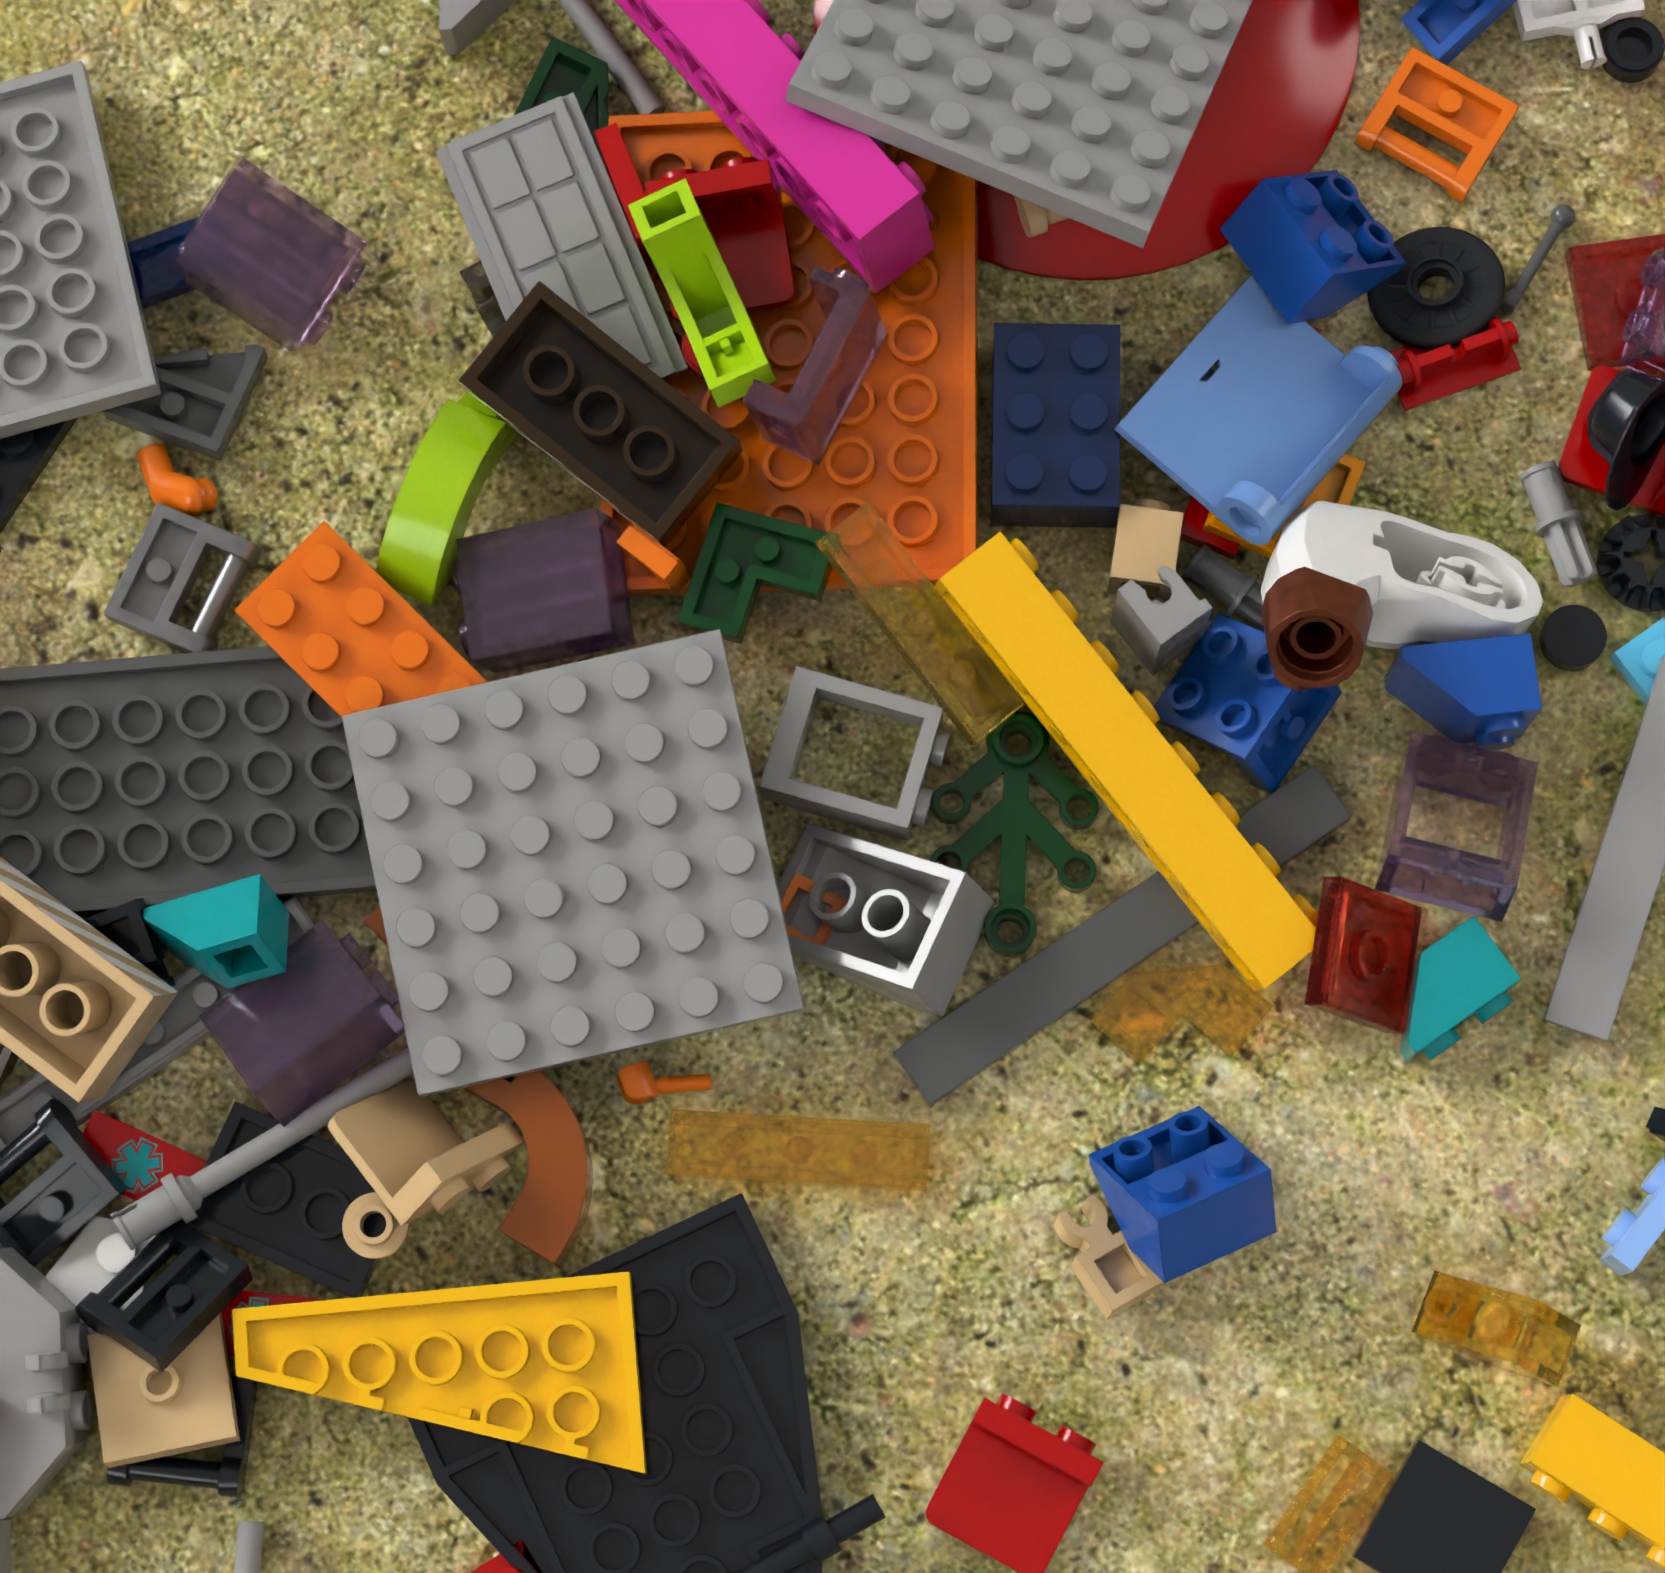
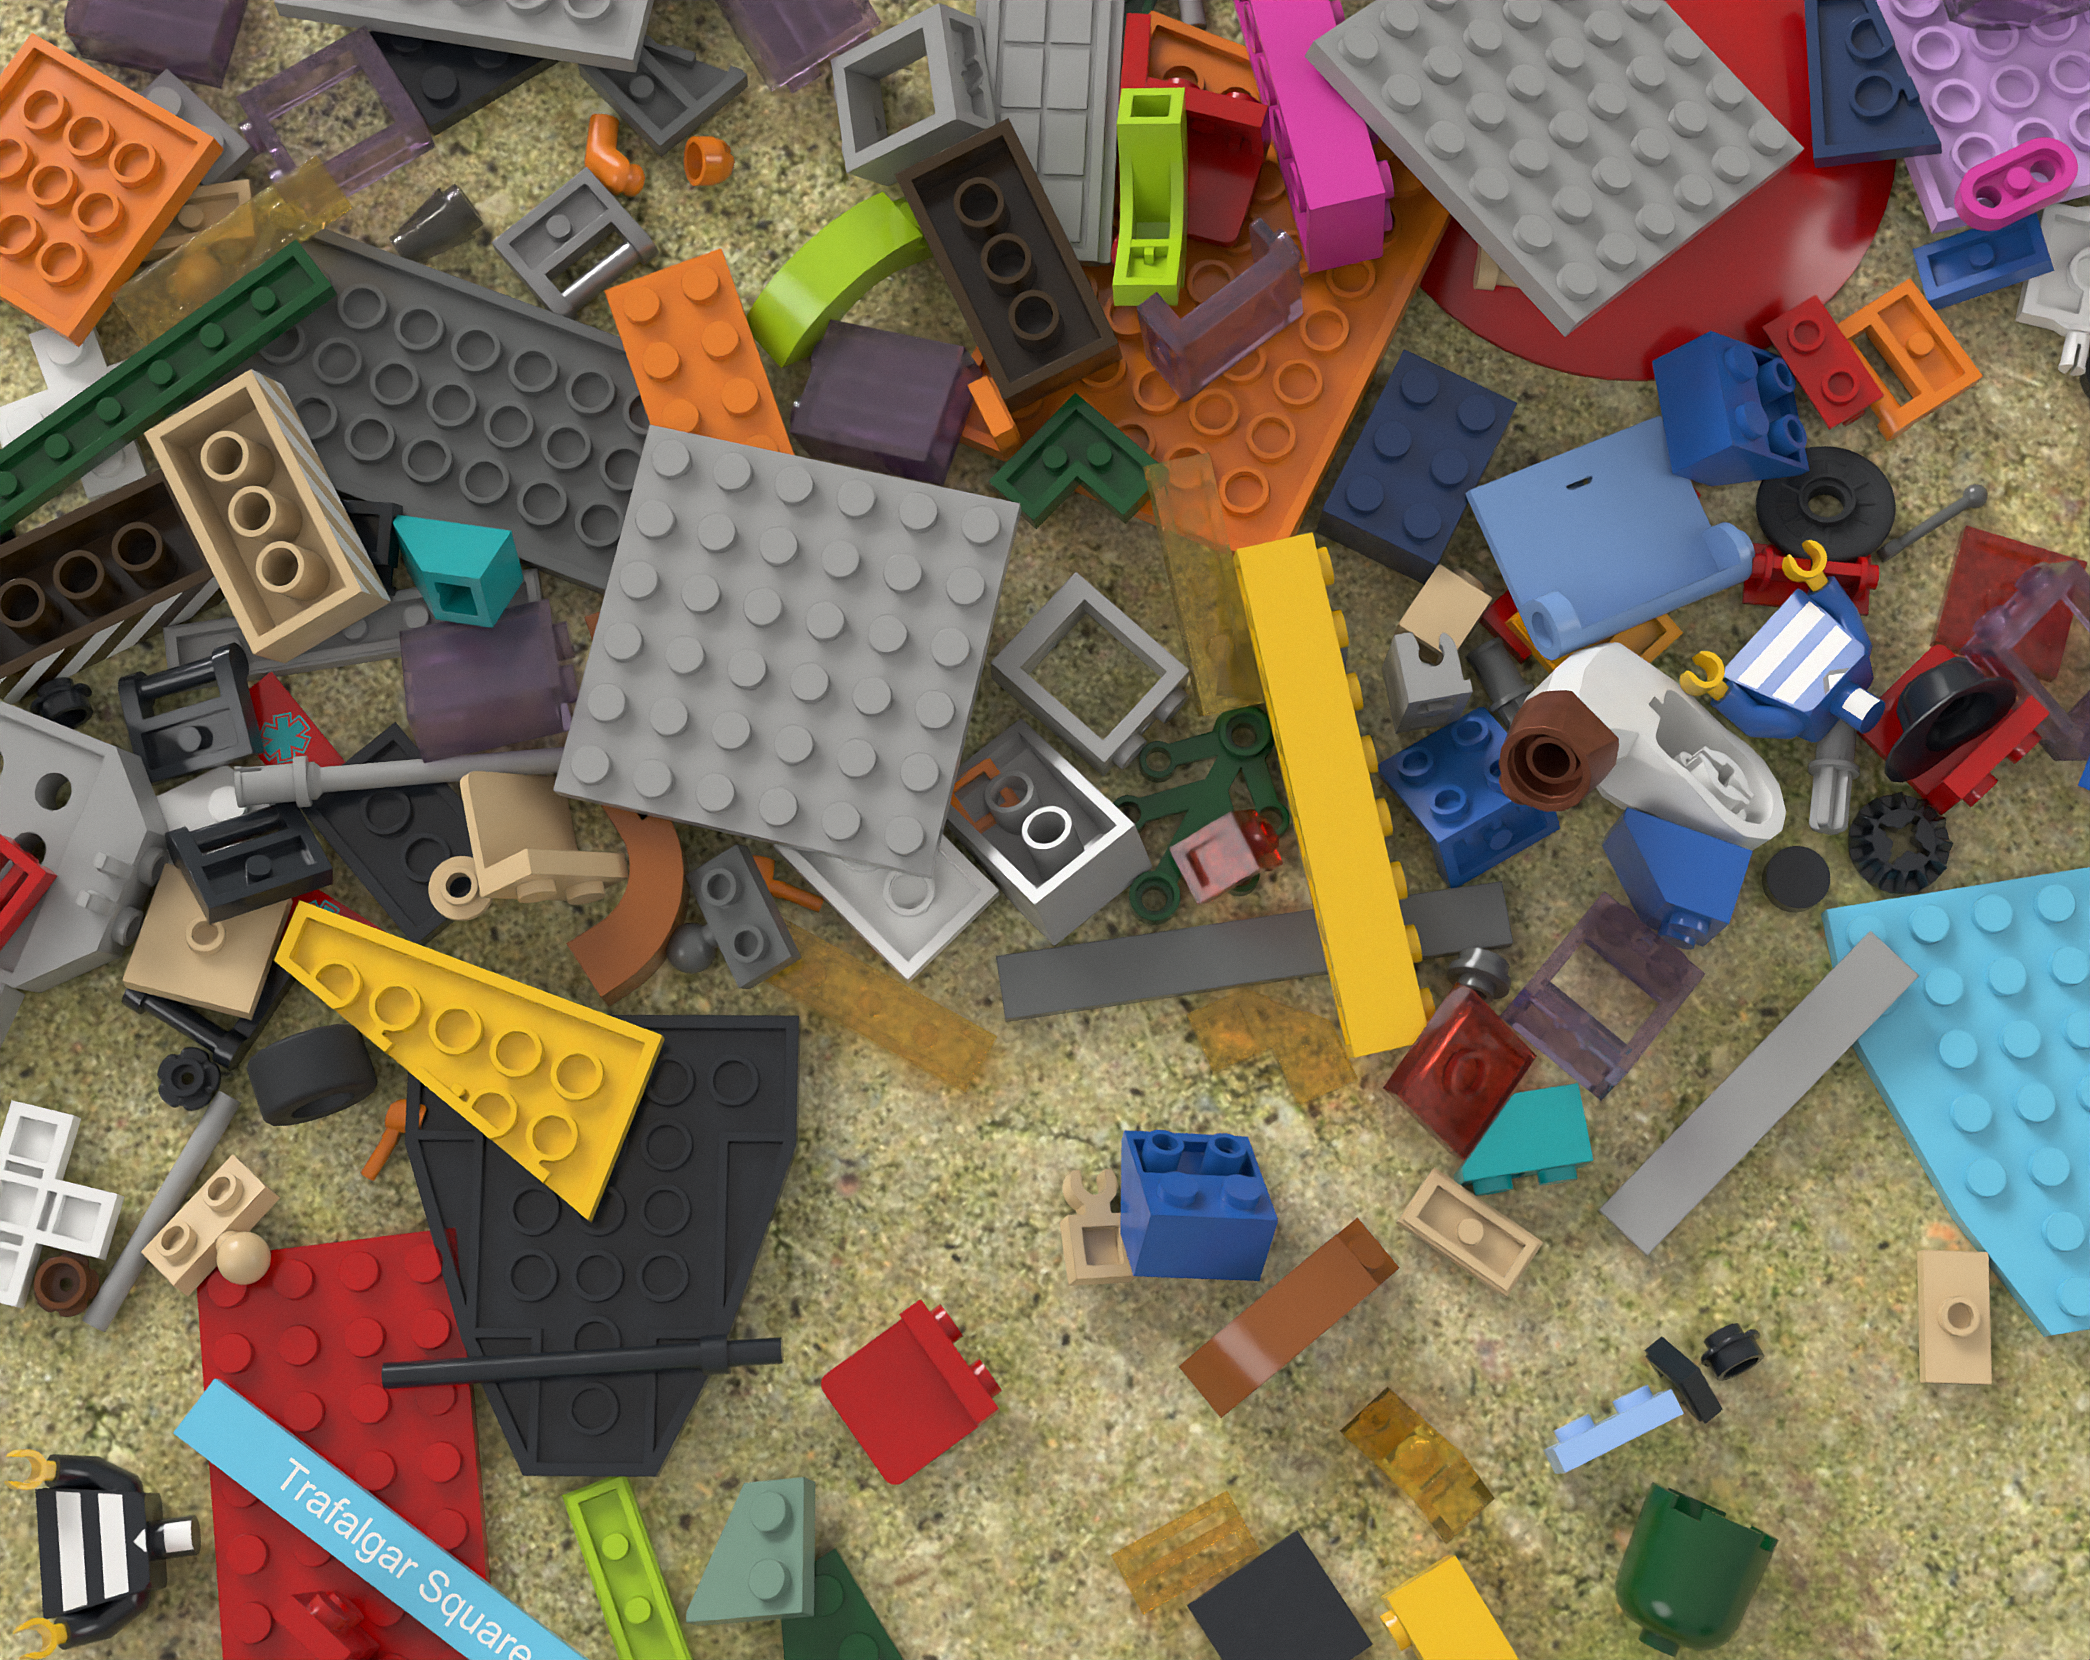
camera: 20 degrees right, 0 degrees up
none -> black plate [157,1047,222,1111]
none -> black tyre [247,1024,378,1126]
none -> orange hand [360,1099,427,1181]
none -> clear smoke cone [389,183,485,263]
none -> dark grey plate [666,844,802,989]
none -> orange hinge [684,136,735,186]
none -> white plate [773,835,1000,984]
none -> light grey window [831,3,996,187]
none -> clear red bracket [1169,809,1283,905]
none -> dark orange arch [1178,1217,1400,1418]
none -> tan plate [1396,1167,1543,1298]
none -> dark grey plate [1446,948,1512,1004]
none -> blue torso [1680,540,1885,743]
none -> red hinge [1762,294,1884,430]

